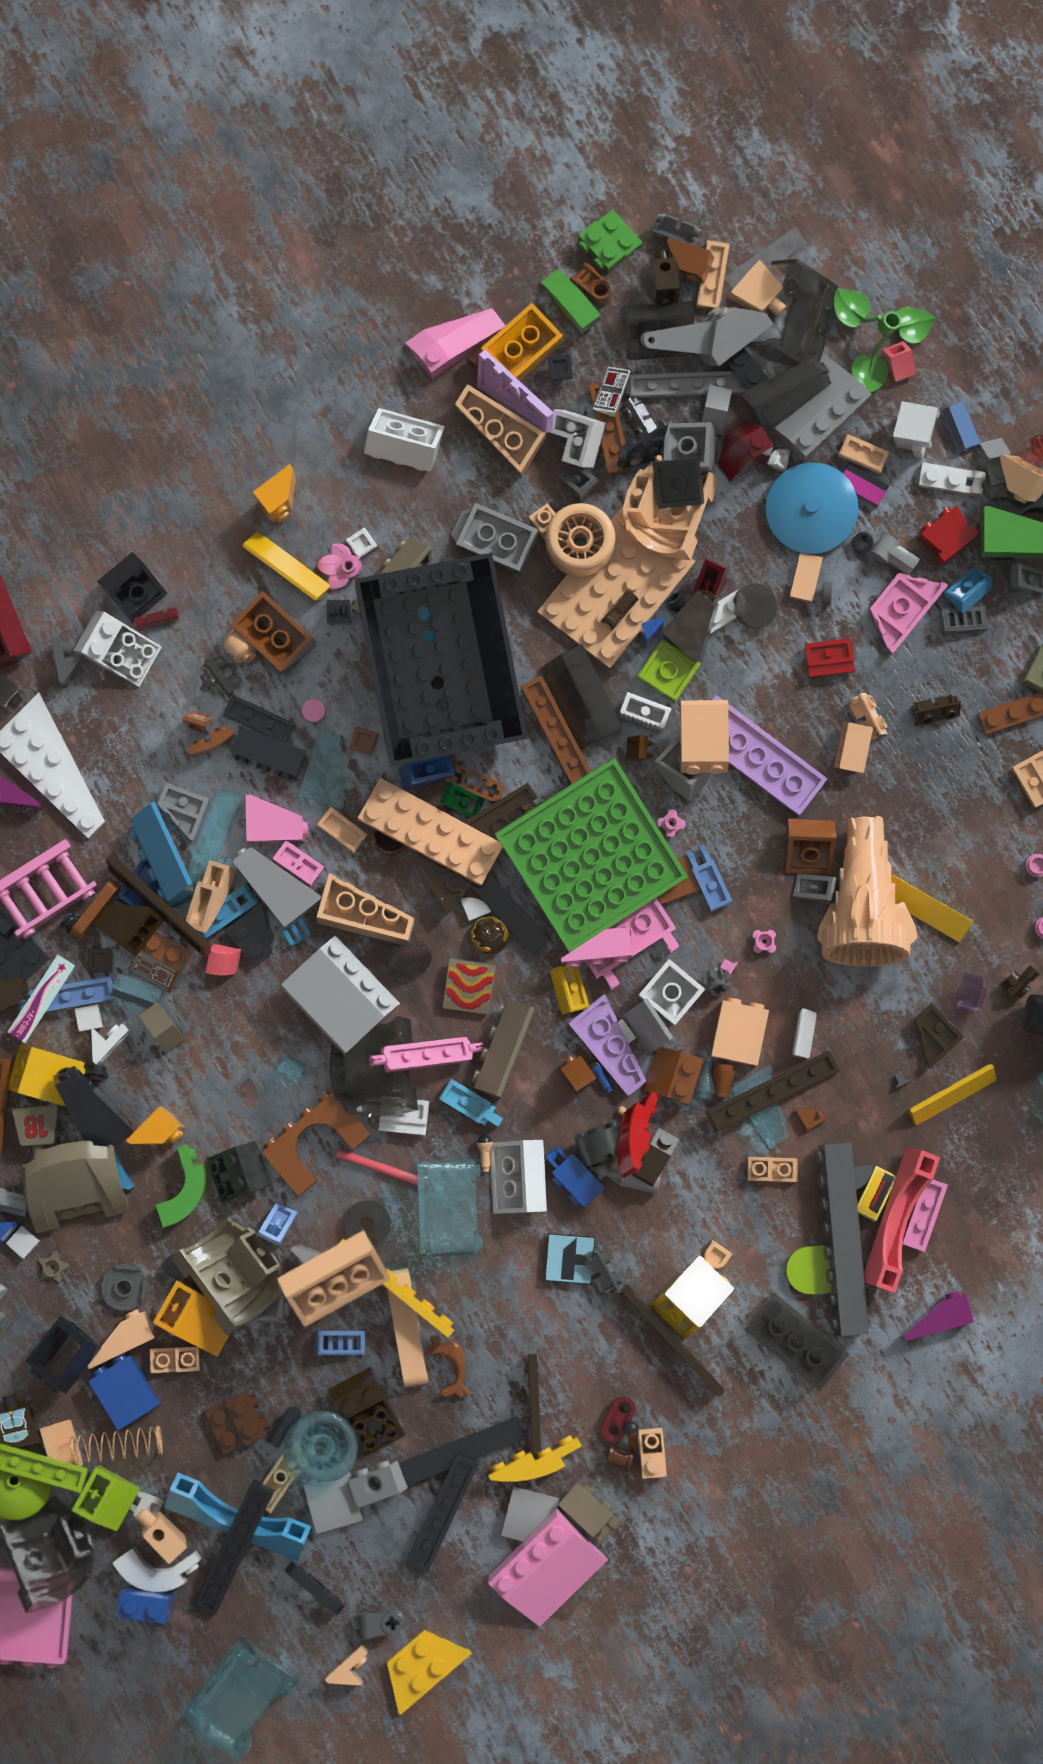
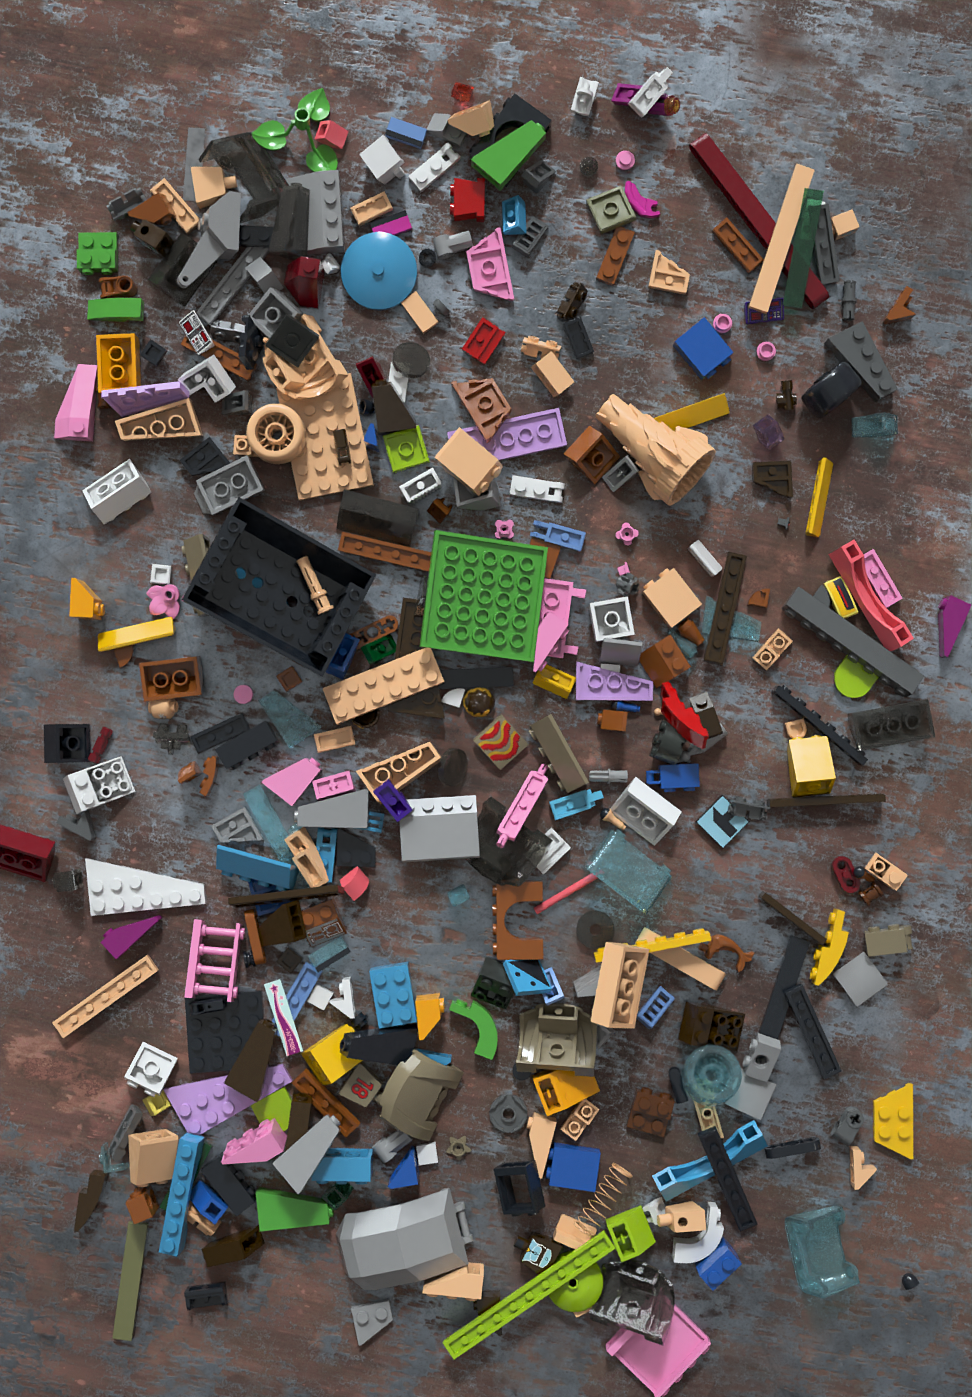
camera: 45 degrees left, 5 degrees up
dark tan slope [139,1001,186,1052] -> none
black tile [327,600,350,625] -> none
bright pink slope [488,1509,608,1627] -> none
none -> dark orange tile [114,645,134,668]
none -> black wing [180,437,230,476]
none -> light nougat pin [296,556,334,615]
none -> dark azure brick [369,961,417,1029]
none -> dark purple slope [373,779,413,822]
none -> wing [451,378,512,443]
none -> dark azure tile [503,959,552,996]
none -> white plate [509,475,565,503]
none -> black plate [563,316,594,360]
none -> light grey axle [589,769,628,784]
none -> blue brick [673,317,734,381]
none -> black plate [771,685,868,766]

